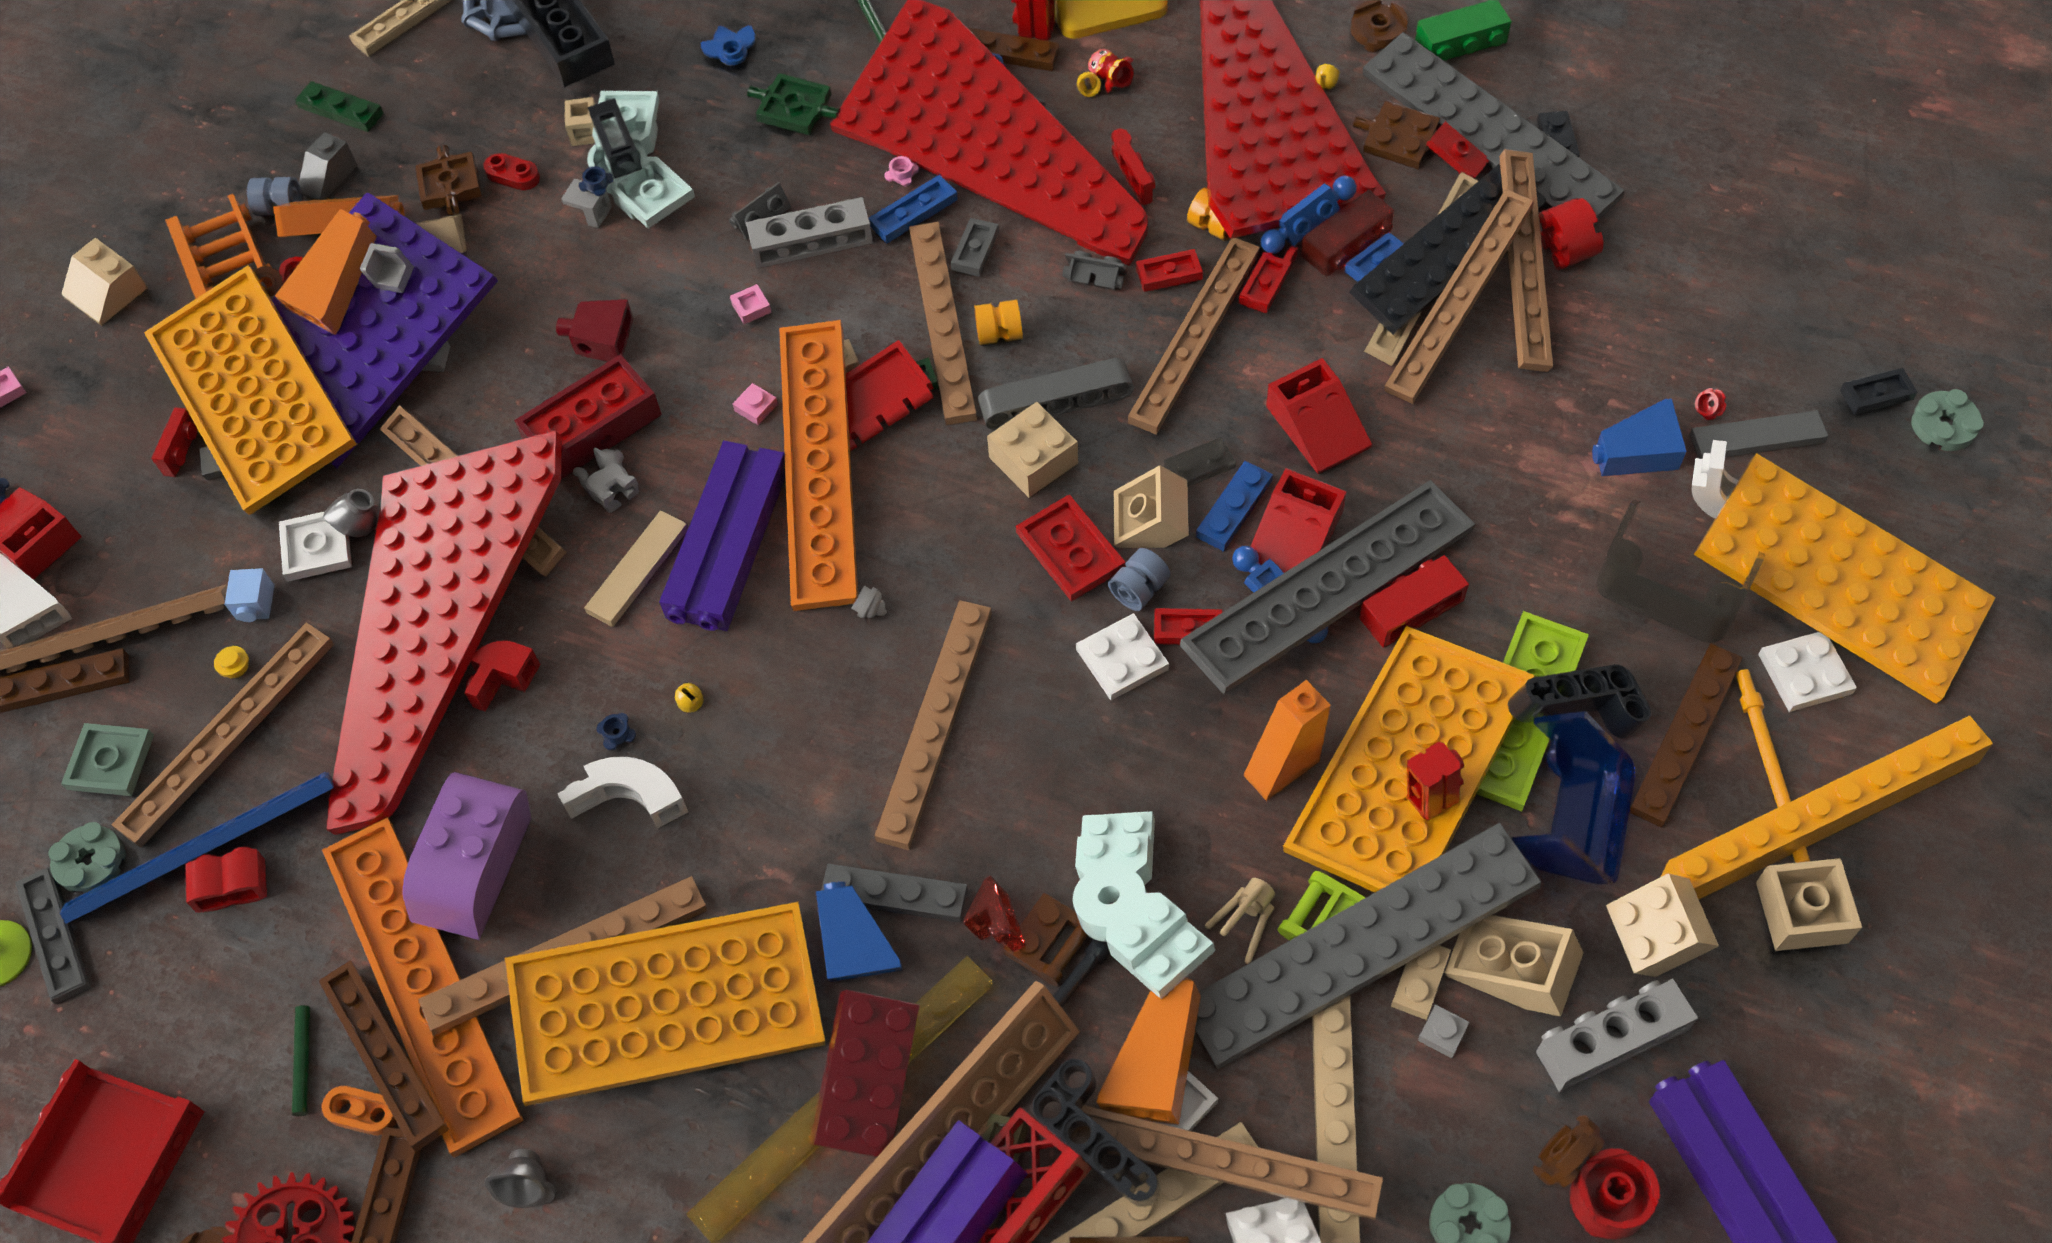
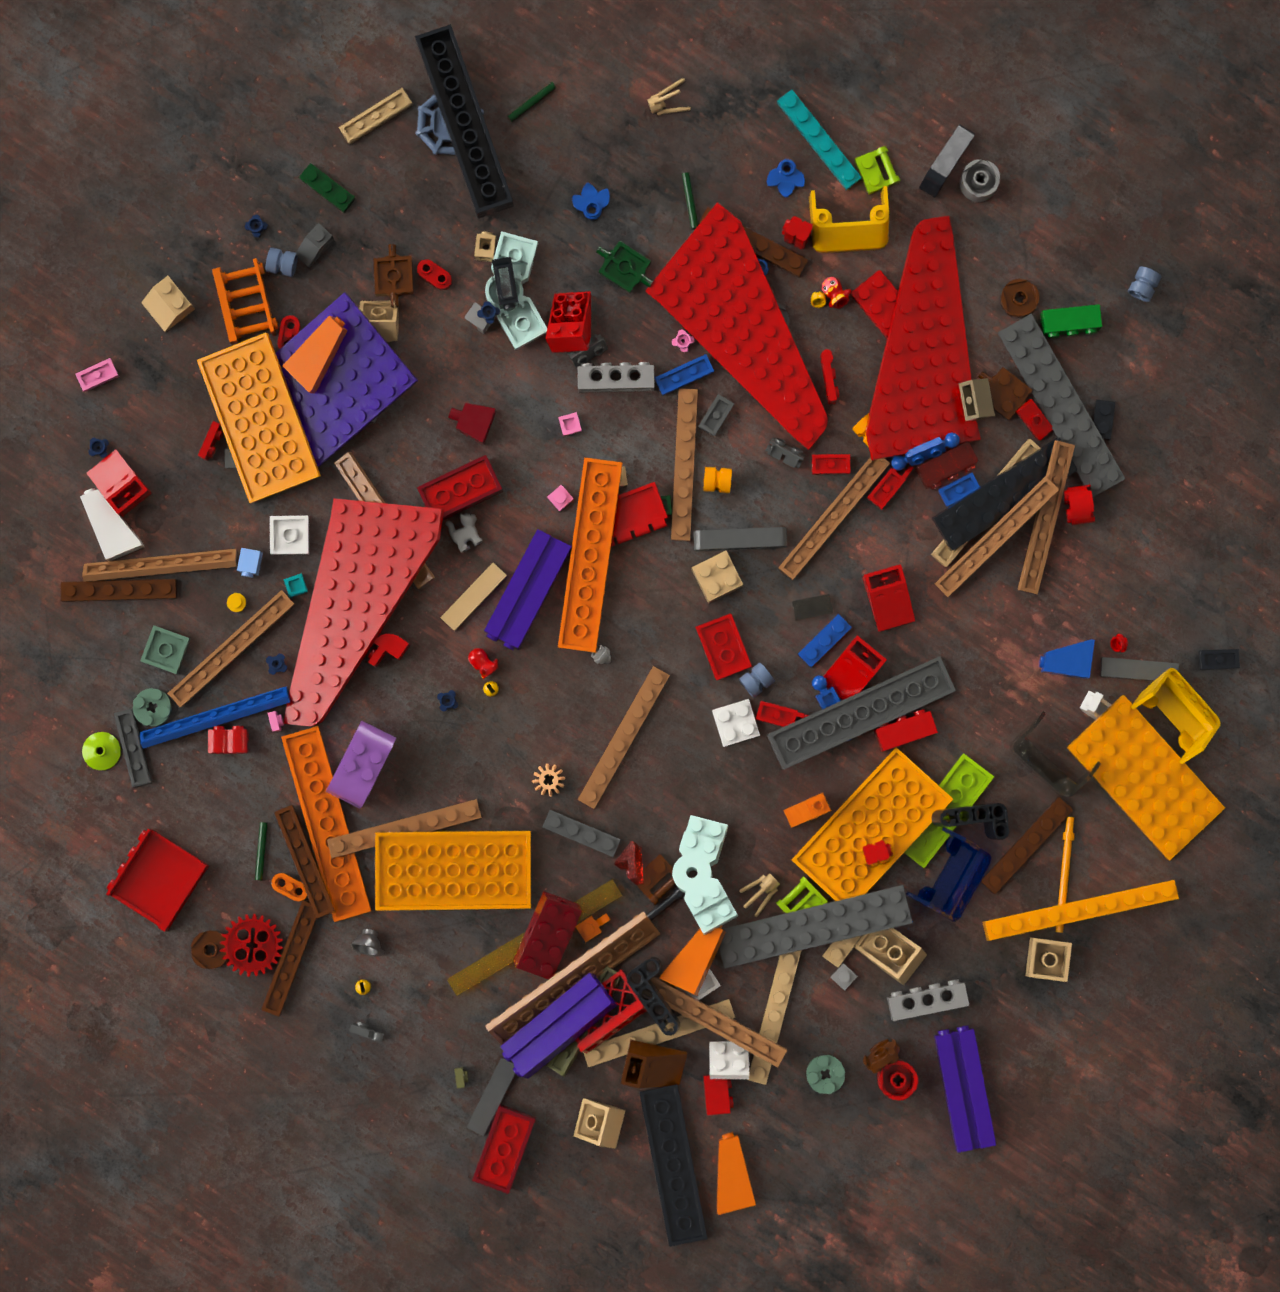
camera: 10 degrees right, 25 degrees up
reddish brown plate [254,266,283,297] -> none
orange slope [273,195,405,237] -> none
flat silver piece [323,489,380,537] -> none
light grey panel [360,243,414,293] -> none
white arch [557,757,688,829] -> none
blue slope [816,881,903,982] -> none
tan slope [1114,465,1189,548] -> none
yellow hinge [1315,64,1340,90] -> none
tan brick [1606,873,1719,977] -> none
white plate [1758,632,1857,712] -> none
sand green plate [1911,389,1984,451] -> none
none -> dark blue plate [245,215,268,237]
none -> dark blue plate [266,654,287,675]
none -> bright pink plate [268,711,284,732]
none -> teal tile [283,573,308,598]
none -> red animal [468,648,498,679]
none -> light nougat gear [533,764,565,796]
none -> red slope [546,291,591,353]
none -> orange plate [576,913,611,942]
none -> red plate [850,269,898,338]
none -> dark tan brick [959,378,995,421]
none -> yellow windscreen [1131,668,1220,764]

